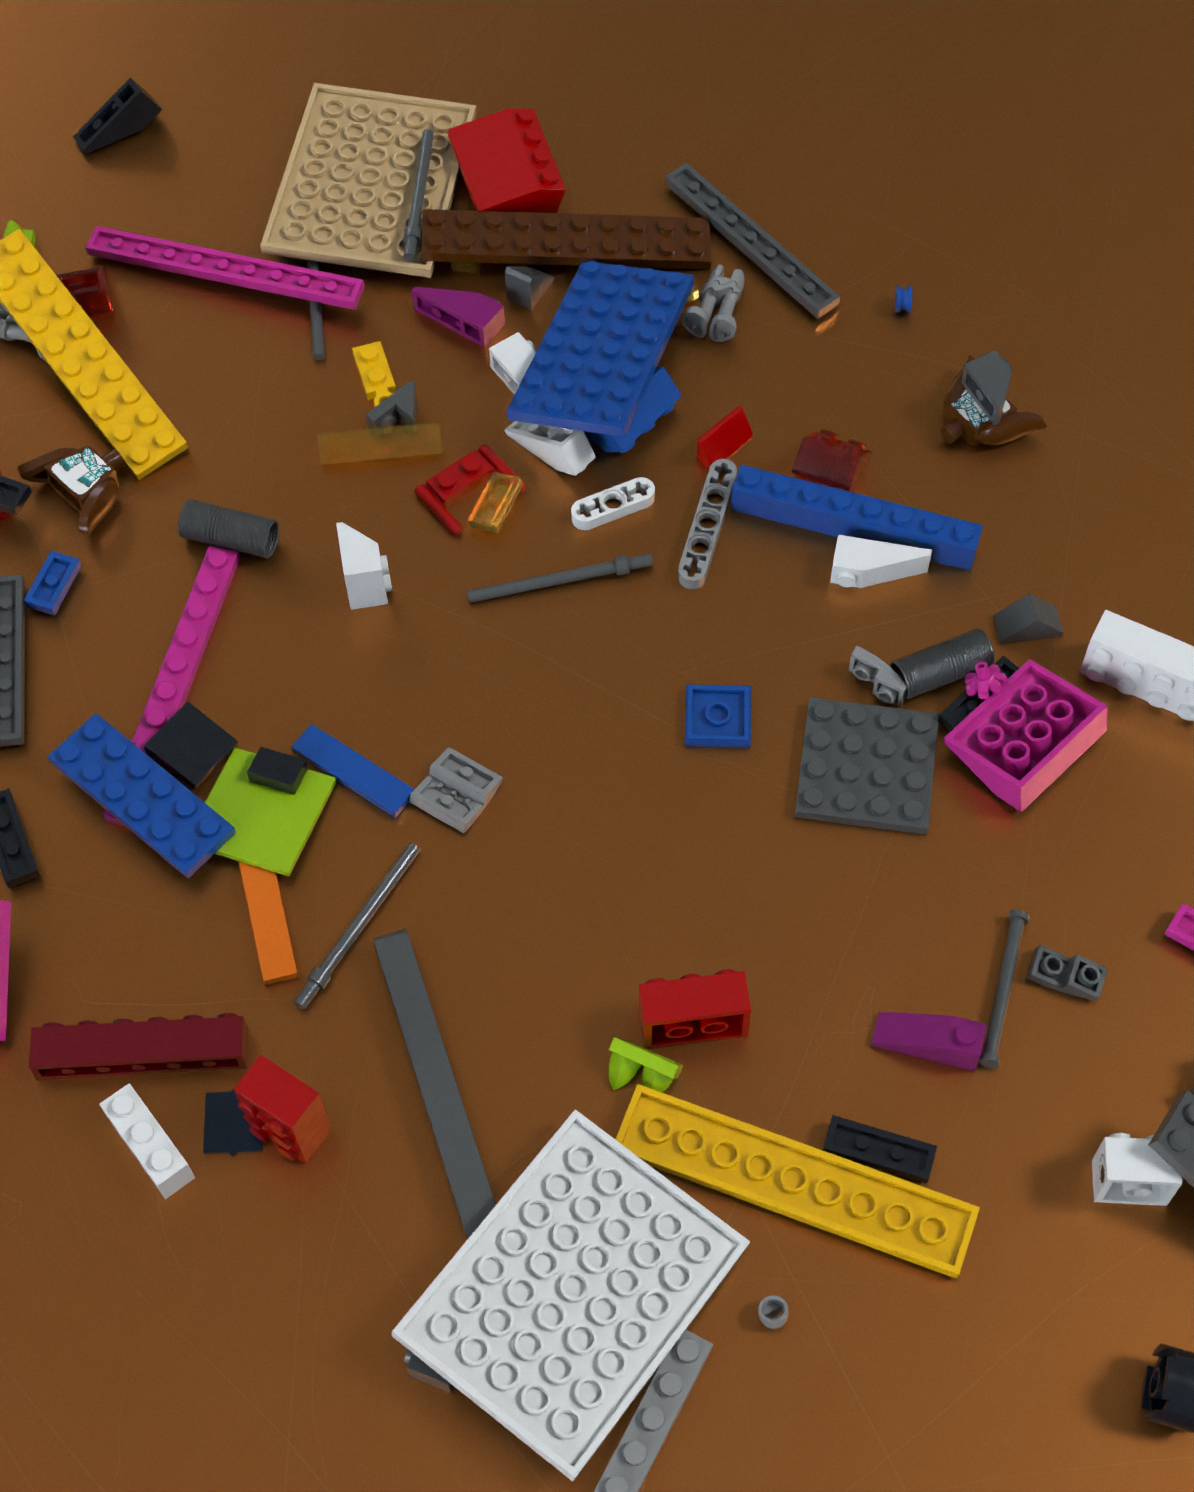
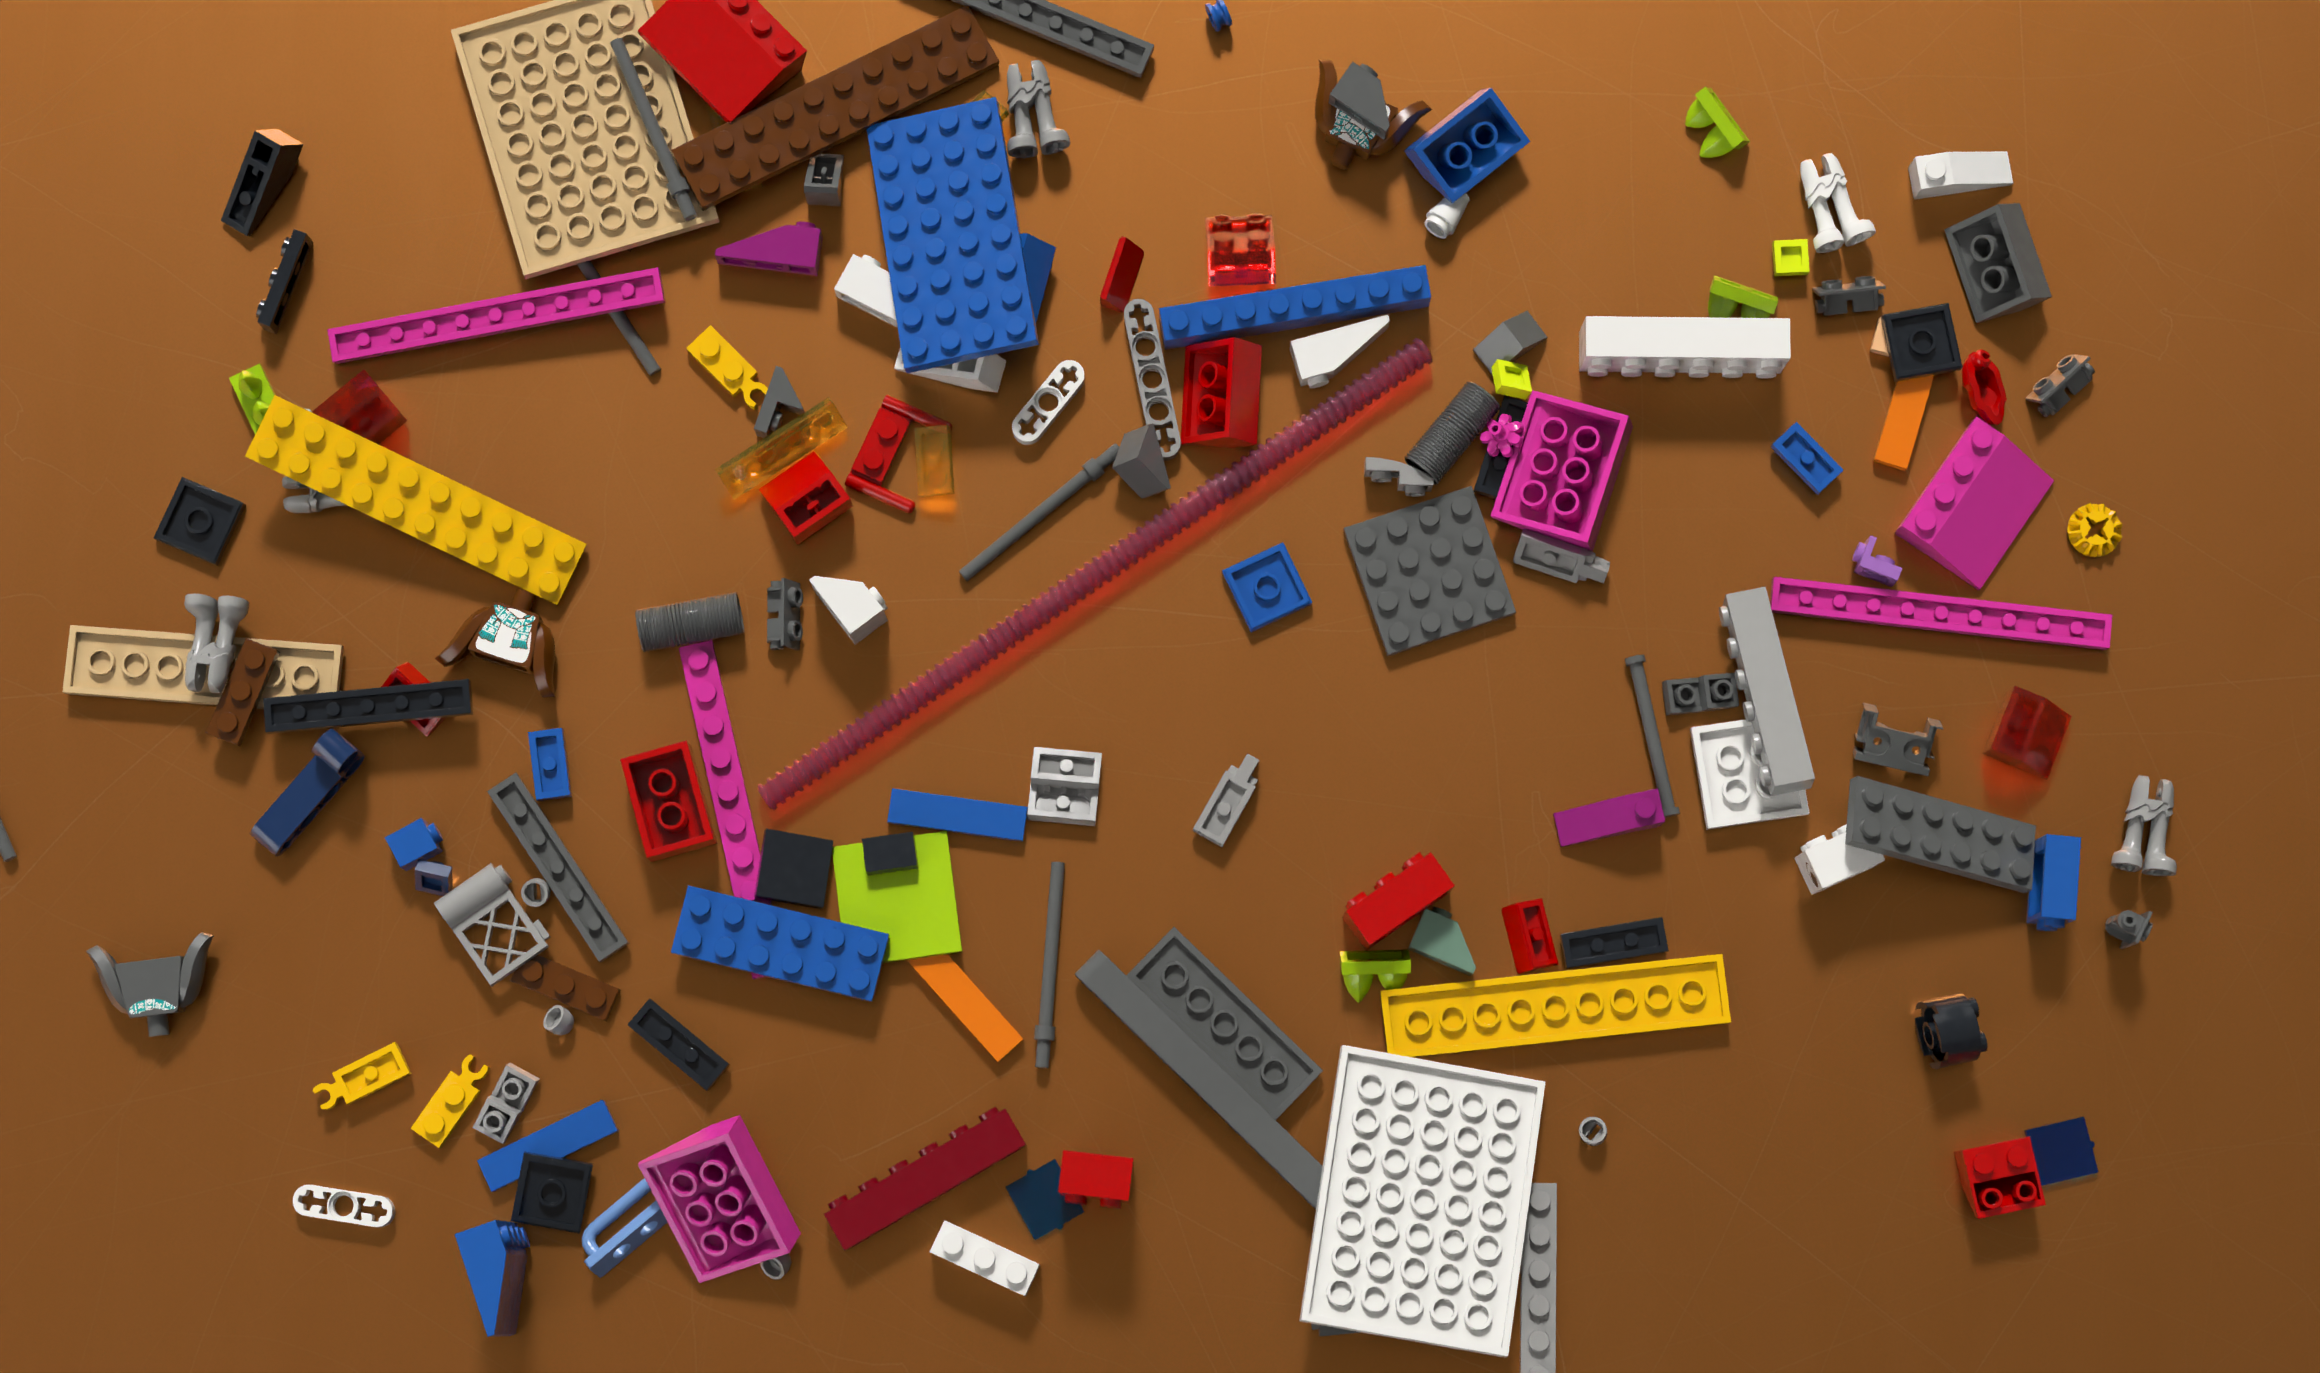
camera: 30 degrees left, 20 degrees up
none -> black plate [256,229,313,334]
none -> red brick [620,740,718,862]
none -> clear pink piece [757,338,1433,810]
none -> red slope [758,451,853,545]
none -> dark grey hinge [767,578,803,650]
none -> dark grey slope [1112,424,1171,498]
none -> dark grey plate [1126,927,1323,1120]
none -> red slope [1181,337,1262,448]
none -> light grey hinge [1192,753,1259,847]
none -> blue slope [1404,88,1530,203]
none -> sand green slope [1408,906,1476,976]
none -> white cone [1424,193,1470,239]
none -> neon yellow plate [1491,359,1532,400]
none -> red slope [1502,898,1559,974]
none -> light grey hinge [1513,528,1610,583]
none -> white plate [1690,719,1810,830]
none -> light grey brick [1719,587,1815,796]

